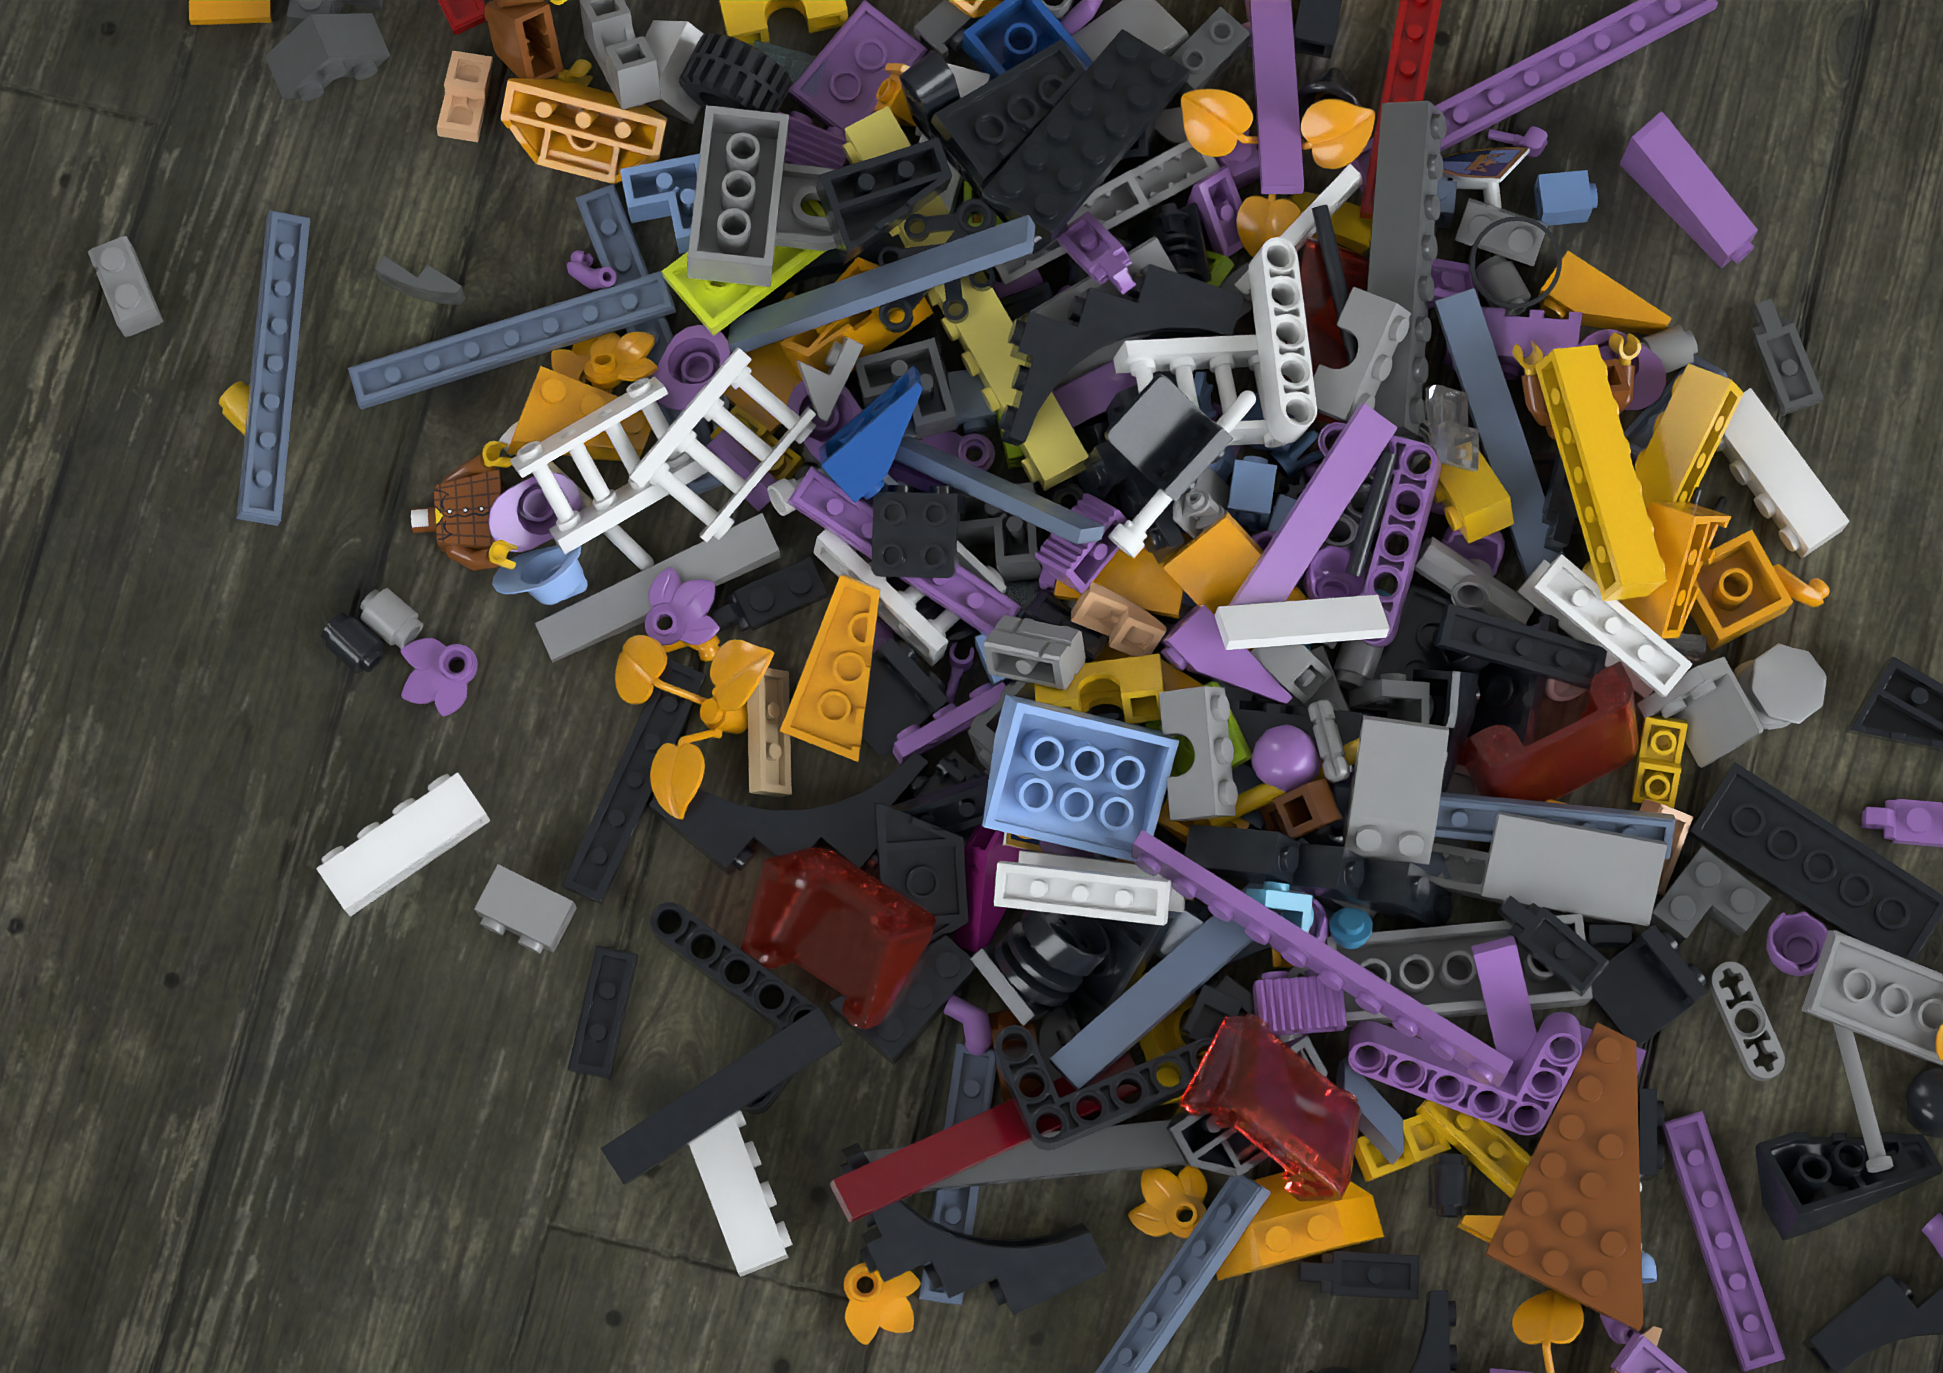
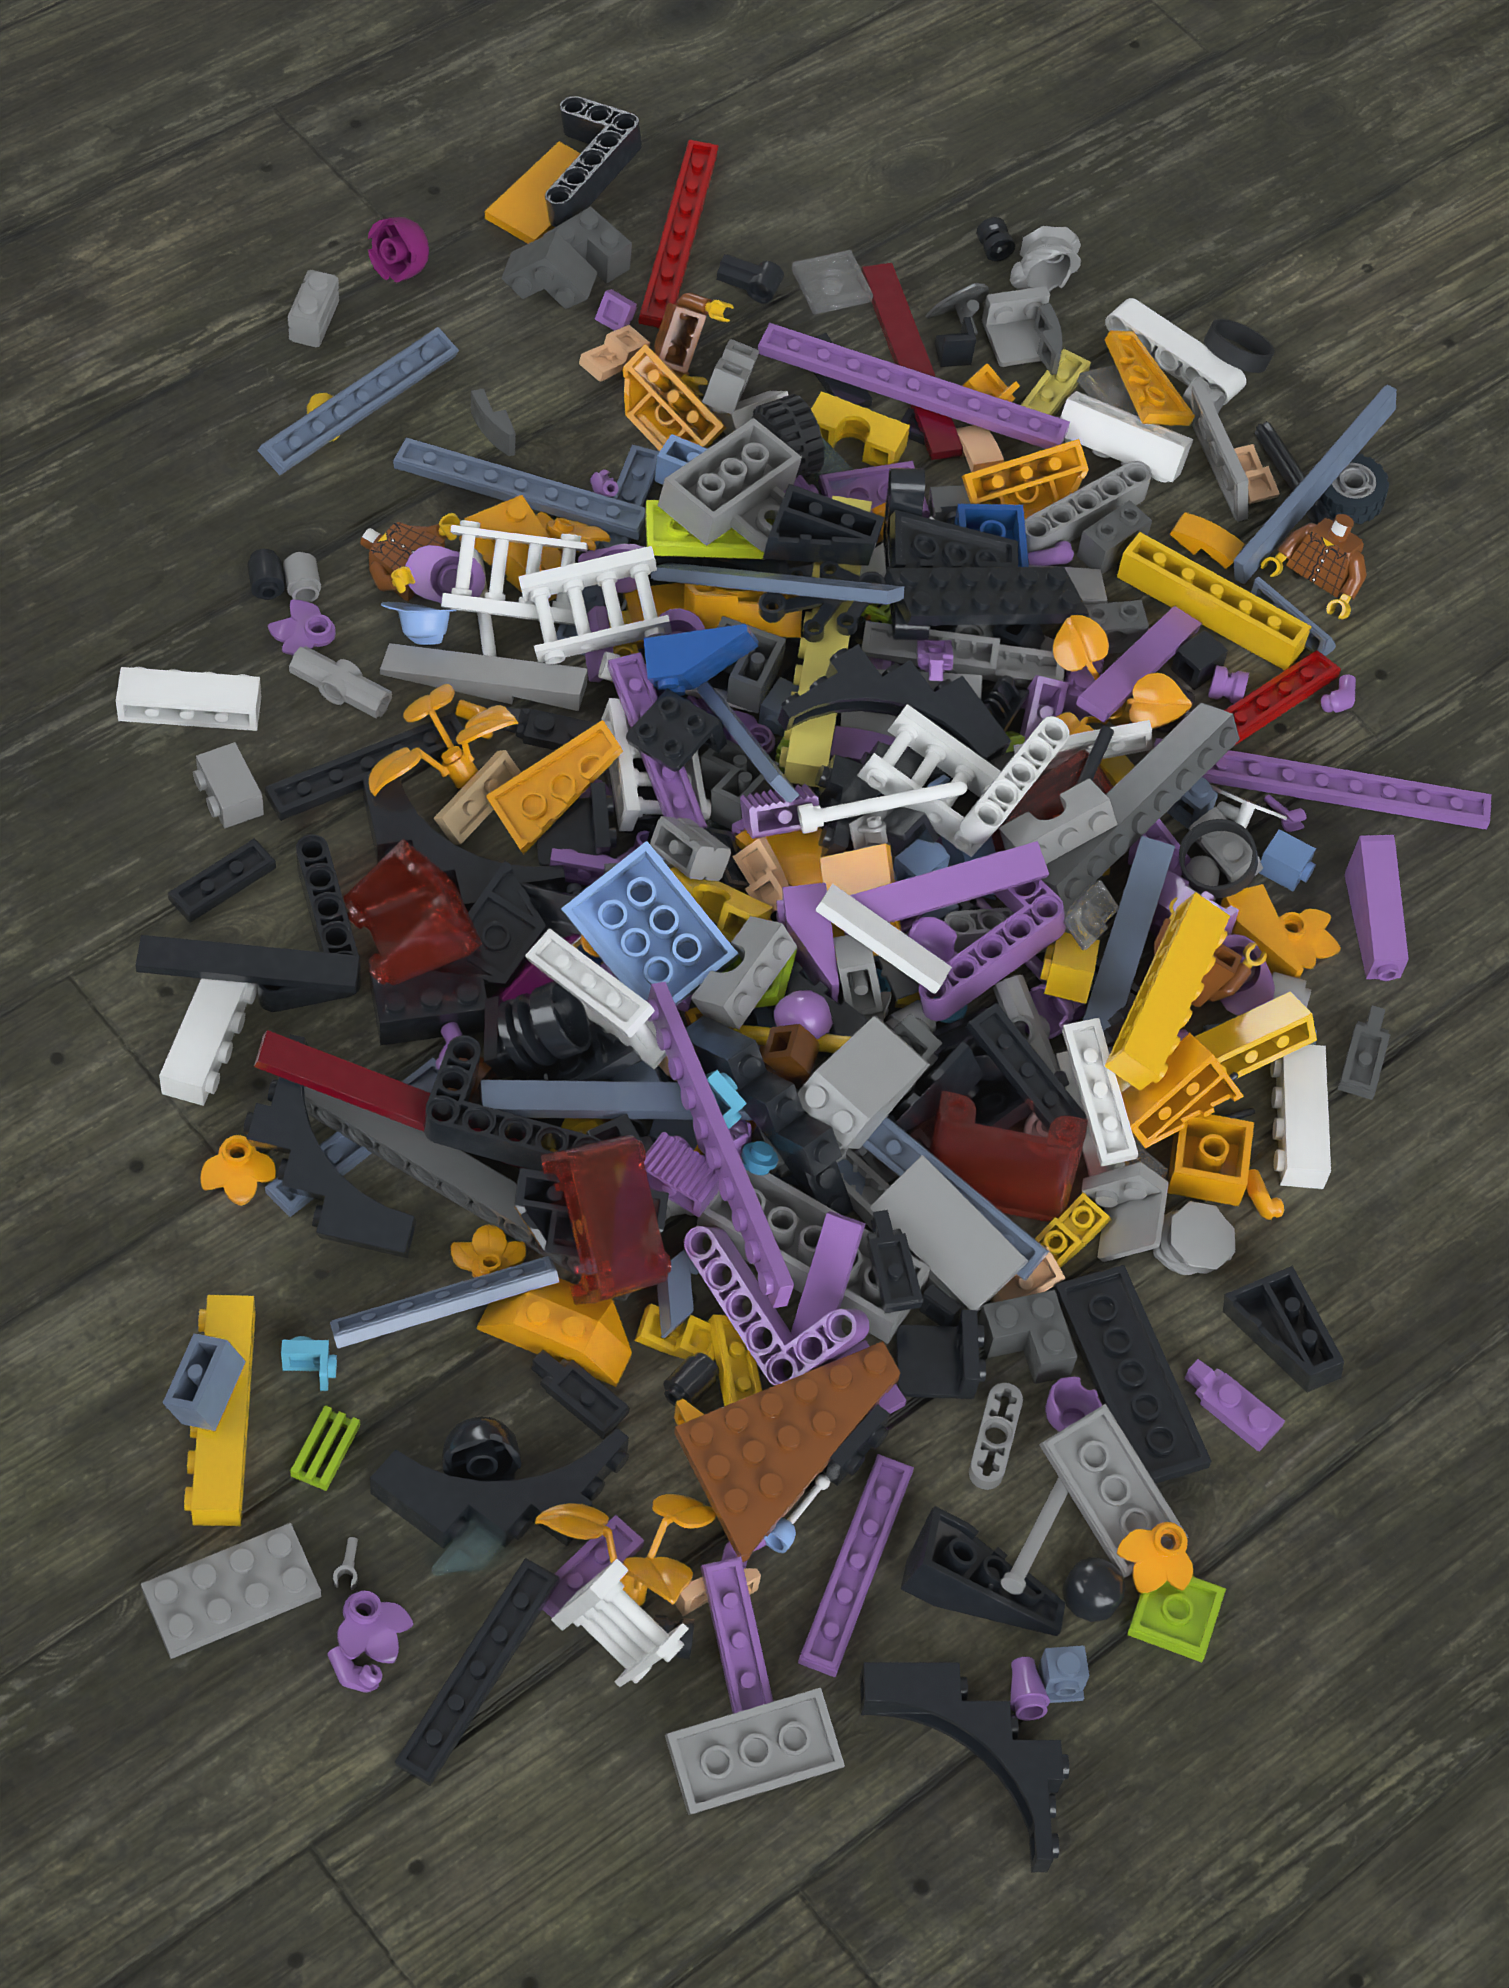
camera: 30 degrees right, 20 degrees down
medium lavender plate [645,567,720,645] -> none
light grey slope [796,337,863,421] -> none
bracket [1105,375,1234,502] -> none
light grey axle [1308,700,1350,783] -> none
black bar [1345,451,1398,577] -> none
none -> light grey piece [289,646,392,718]
none -> magenta cylinder [368,217,429,282]
none -> medium lavender tile [595,289,637,331]
none -> black panel [882,807,939,856]
none -> medium lavender wheel [1208,665,1249,703]
none -> light orange plate [1279,909,1341,969]

